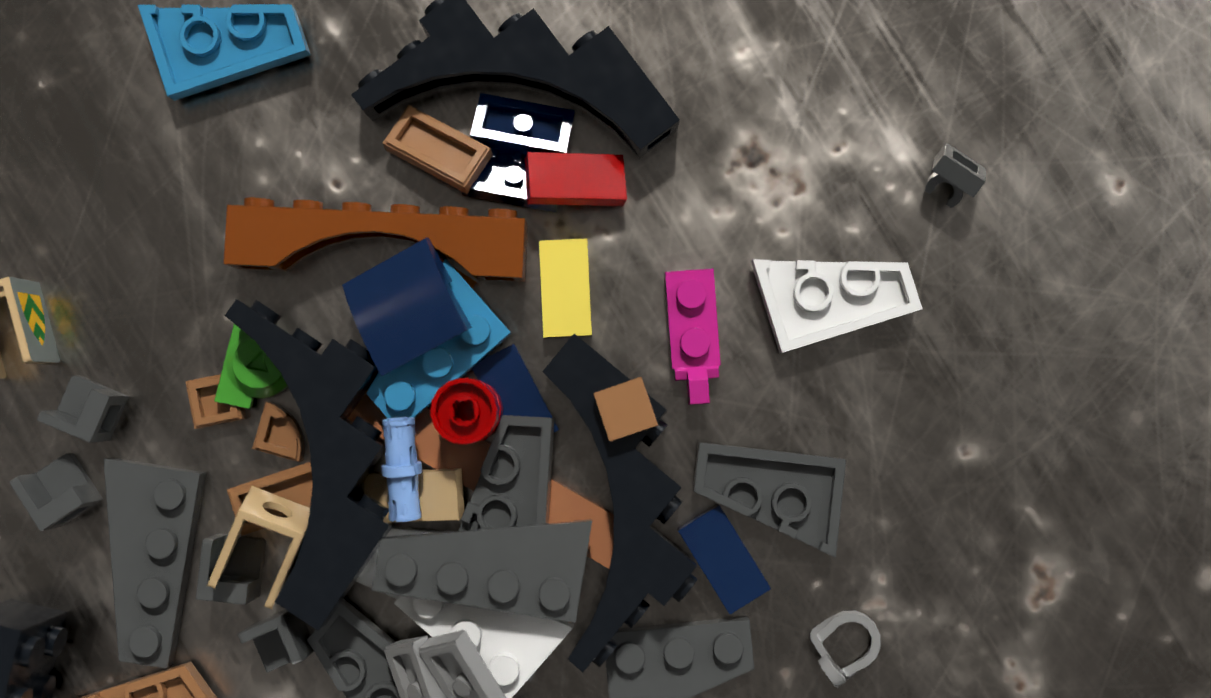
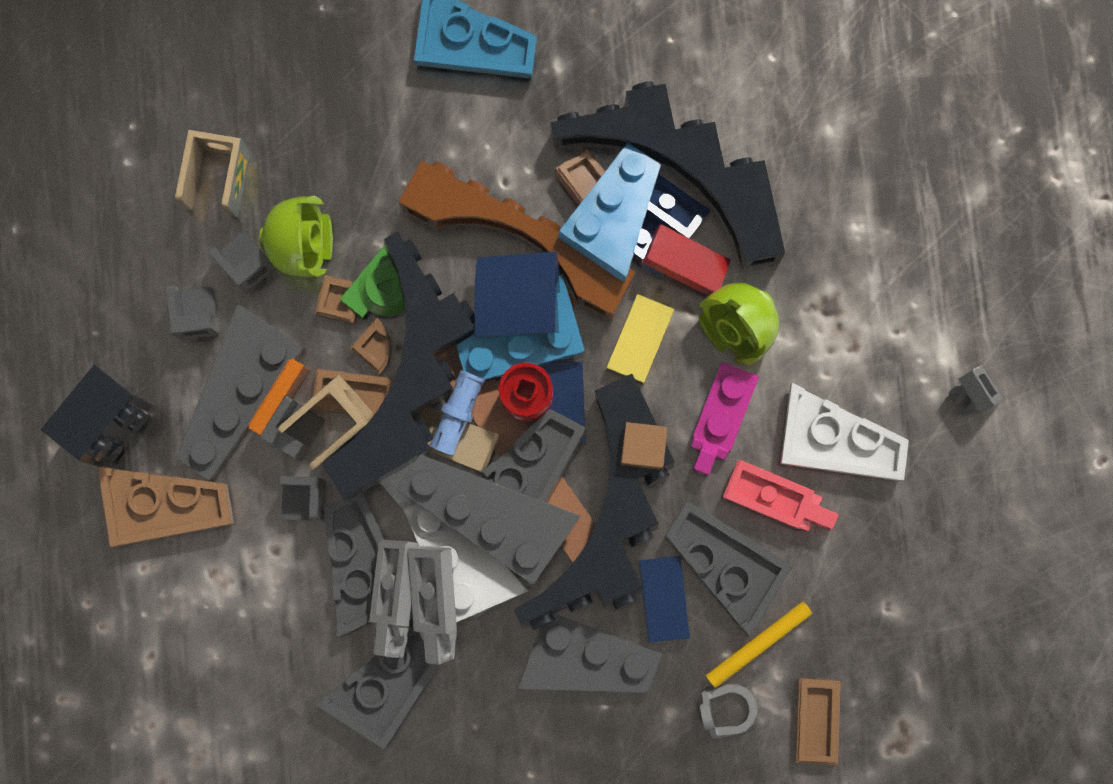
camera: 30 degrees right, 5 degrees down
none -> orange tile [248,358,310,435]
none -> lime cylinder [259,196,333,278]
none -> wing [558,143,661,283]
none -> lime cylinder [698,283,780,365]
none -> yellow bar [705,601,813,689]
none -> coral hinge [722,460,839,532]
none -> medium nougat tile [795,678,841,765]

